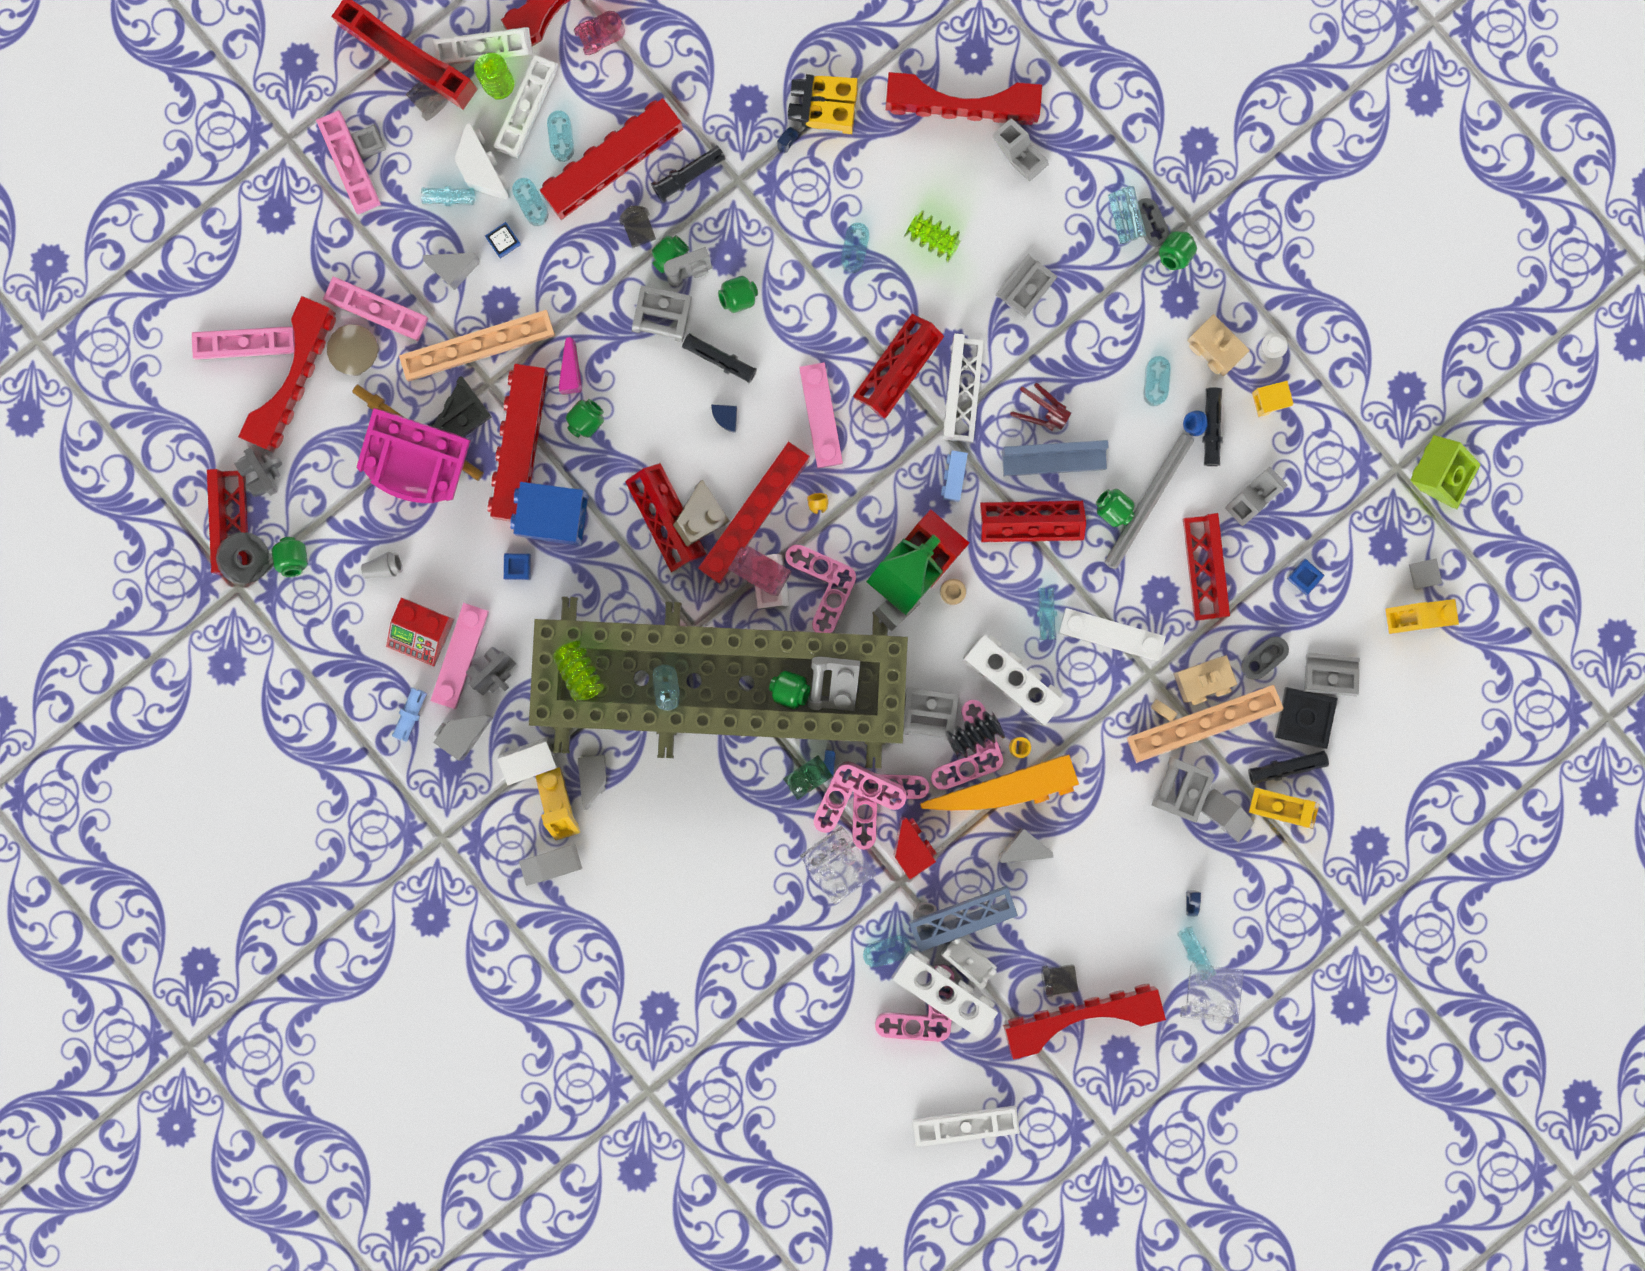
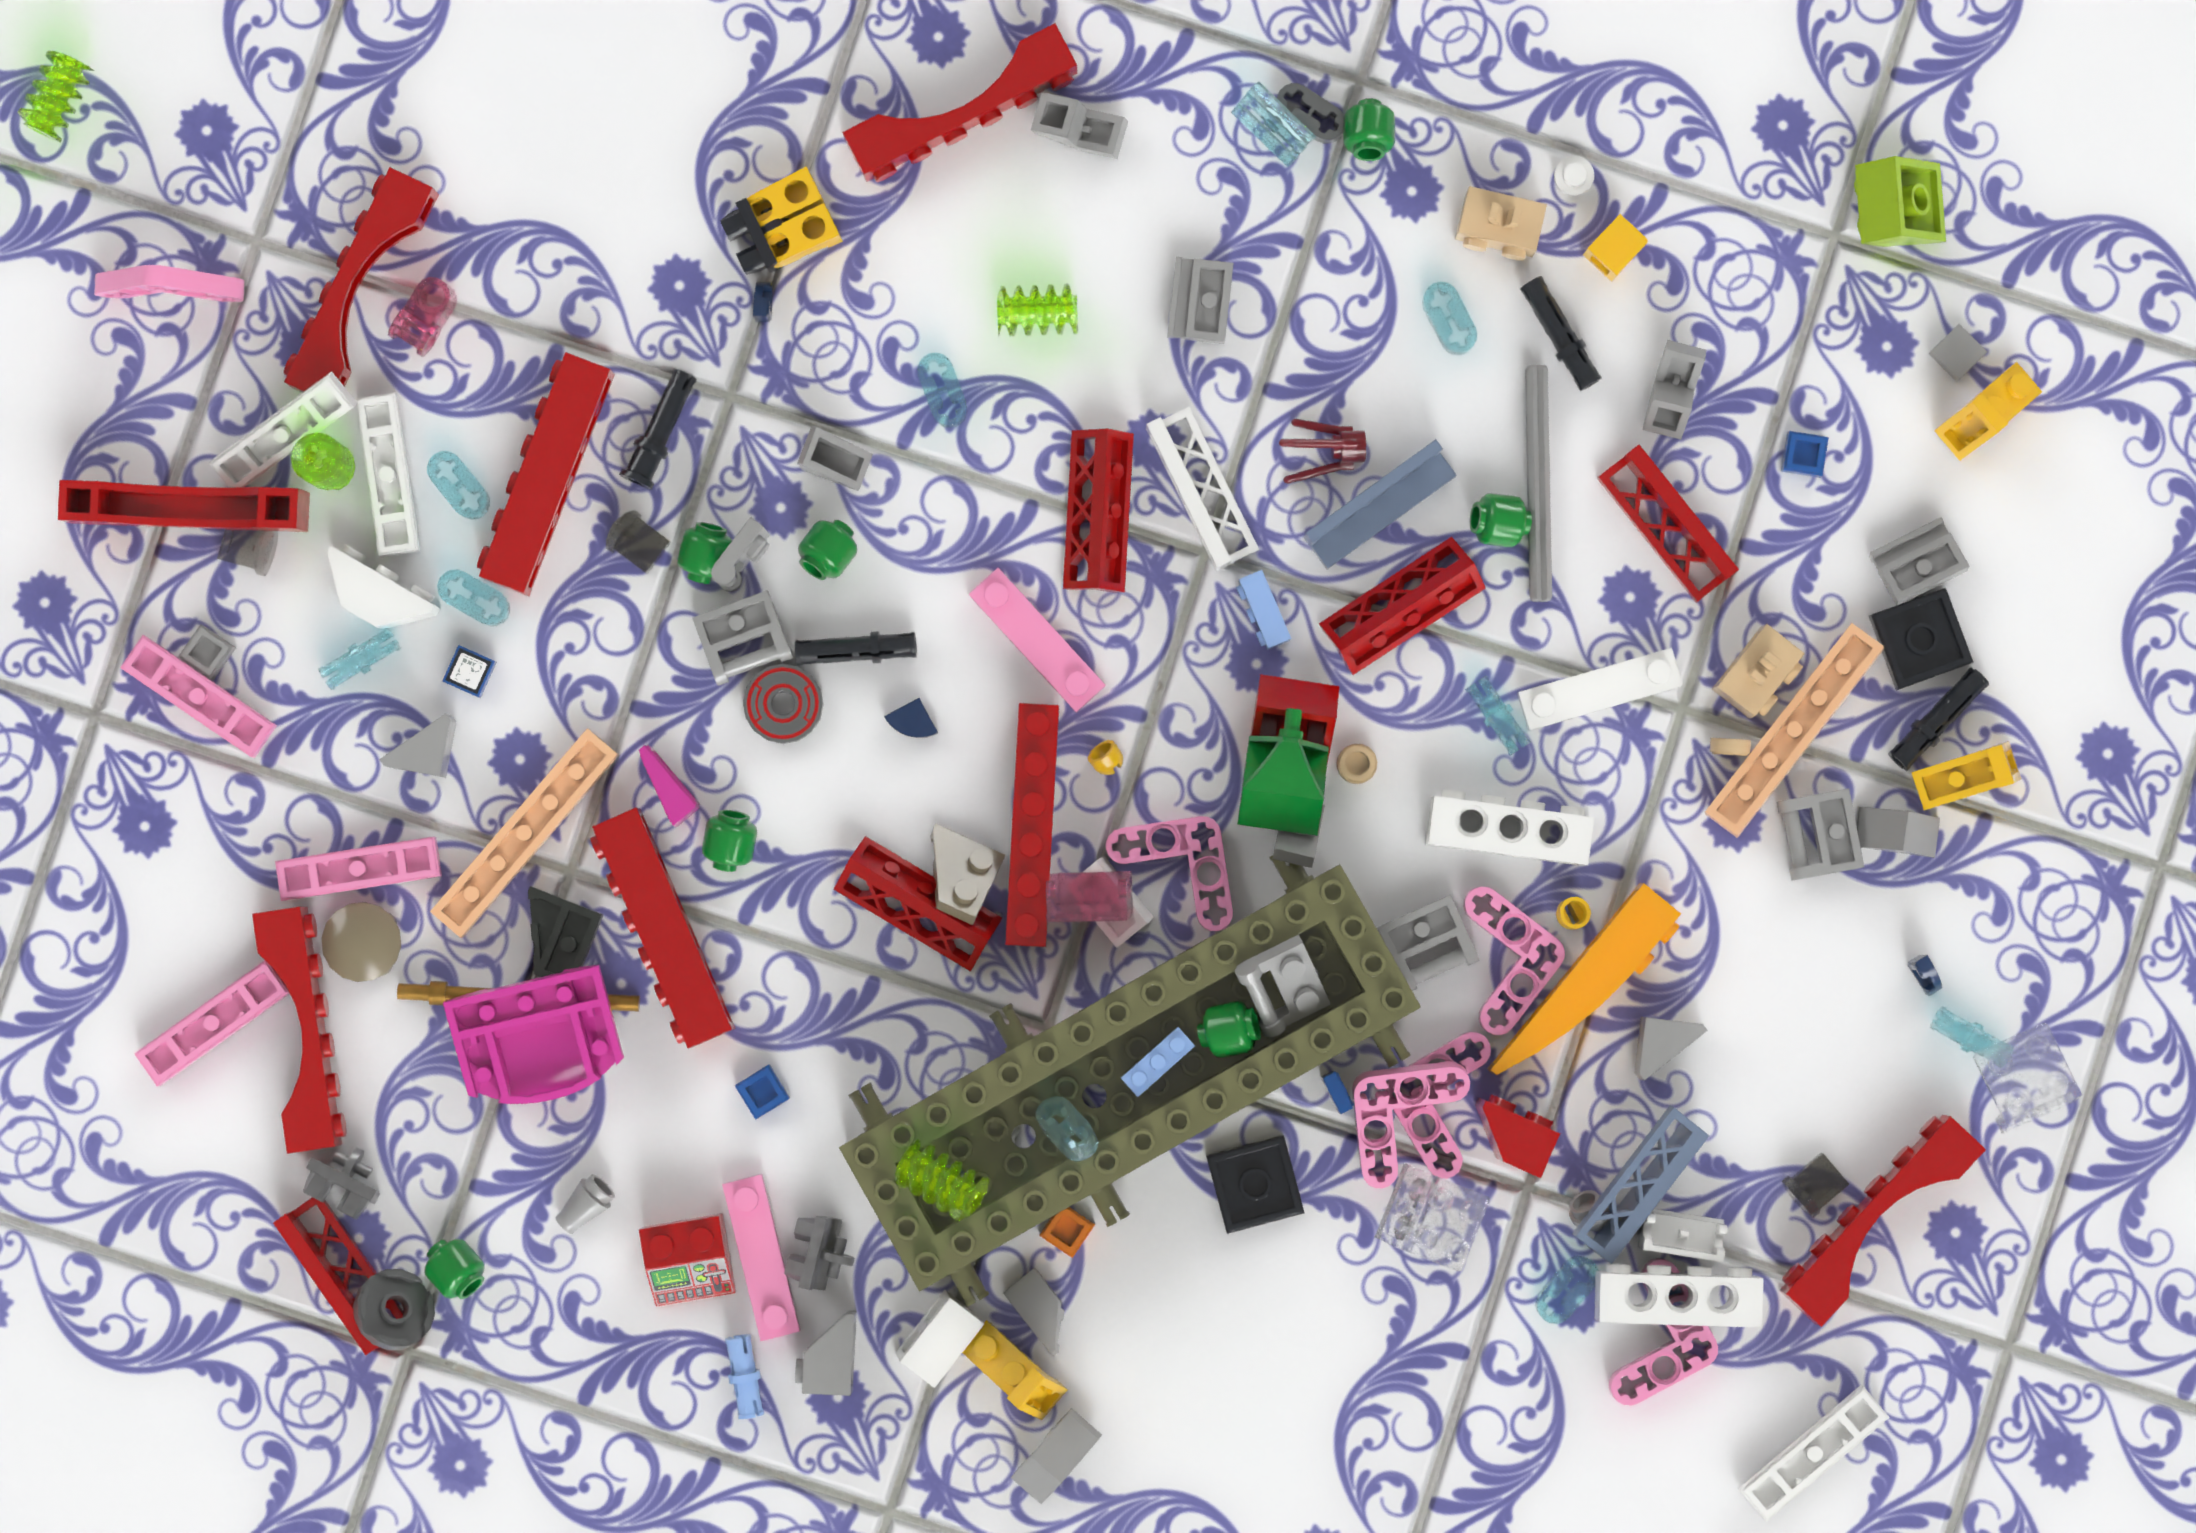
camera: 35 degrees left, 0 degrees up
blue slope [510,482,589,546] -> none
clear green tile [783,755,833,800] -> none
black piece [945,711,1005,759] -> none
blue plate [1183,410,1207,437] -> none
dark grey plate [1241,637,1289,679] -> none
none -> dark grey tile [743,663,824,744]
none -> light grey slope [797,426,873,491]
none -> orange tile [1039,1207,1095,1258]
none -> light blue piece [1120,1027,1195,1097]
none -> black tile [1206,1135,1305,1234]

